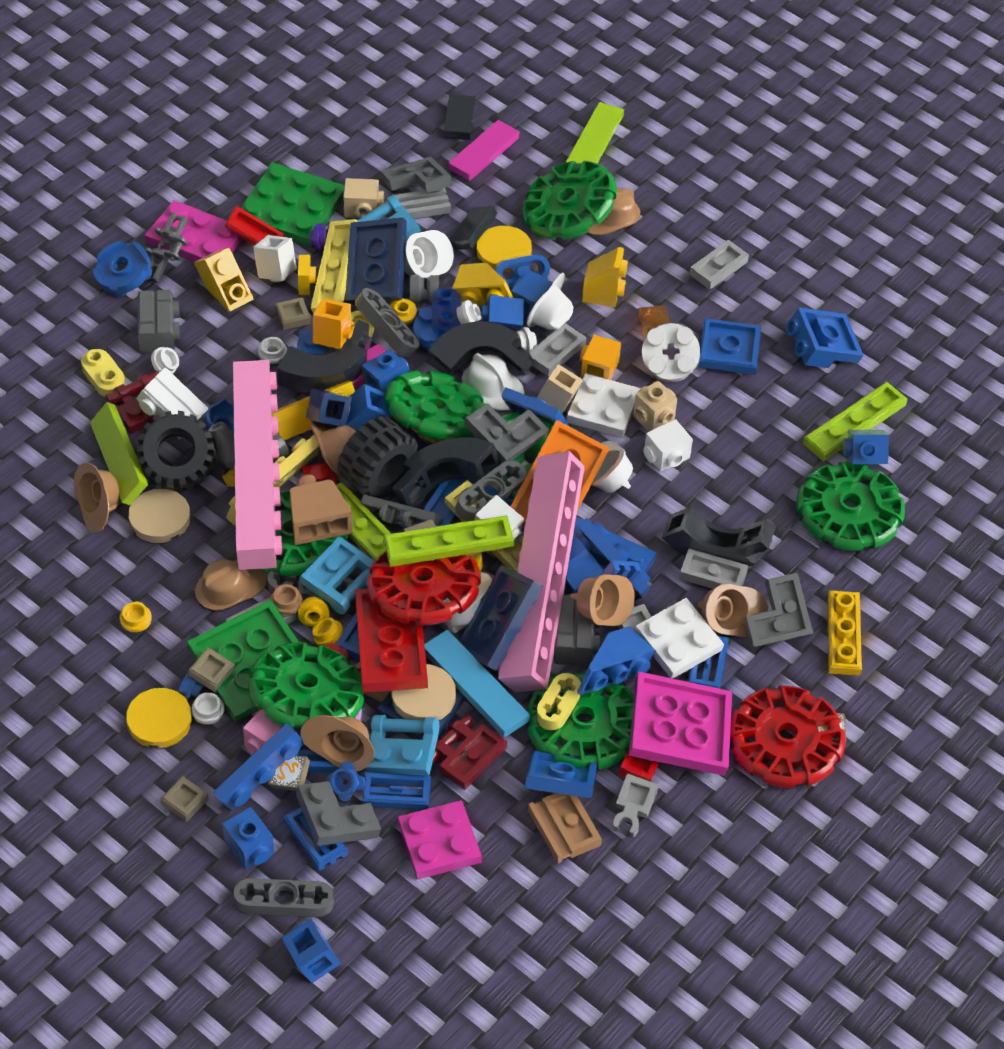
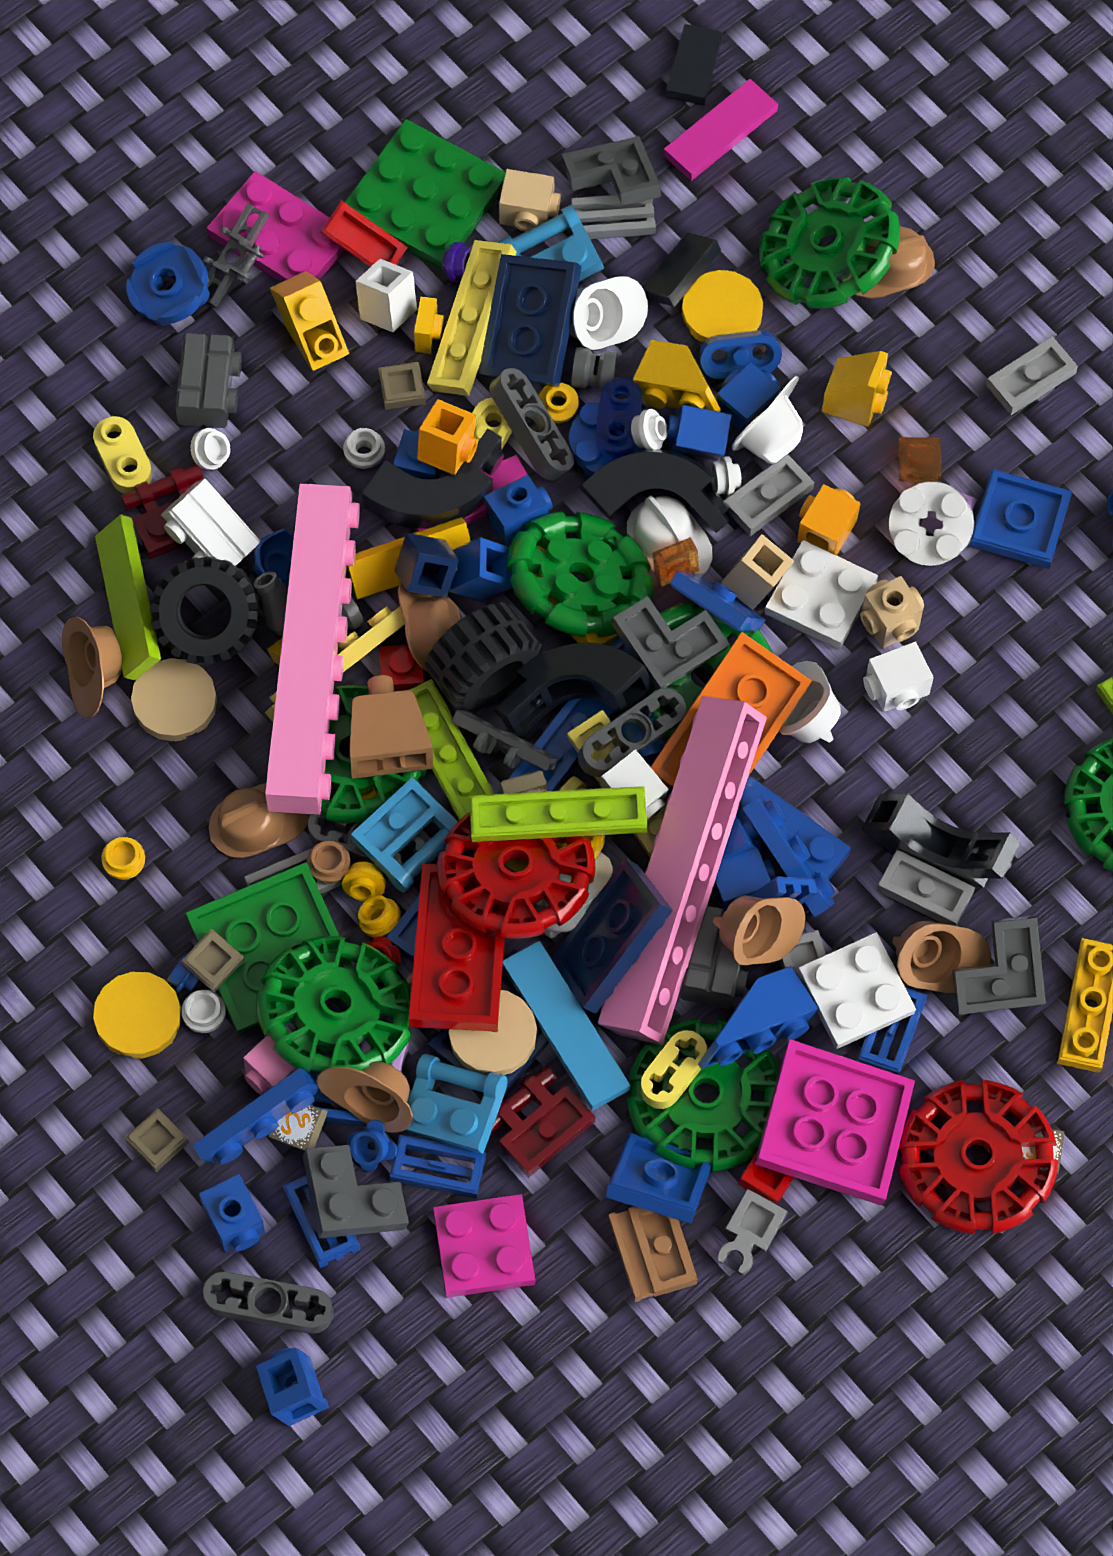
camera: 10 degrees right, 15 degrees up
lime tile [566,102,624,163] -> none
none -> clear orange plate [652,537,699,587]

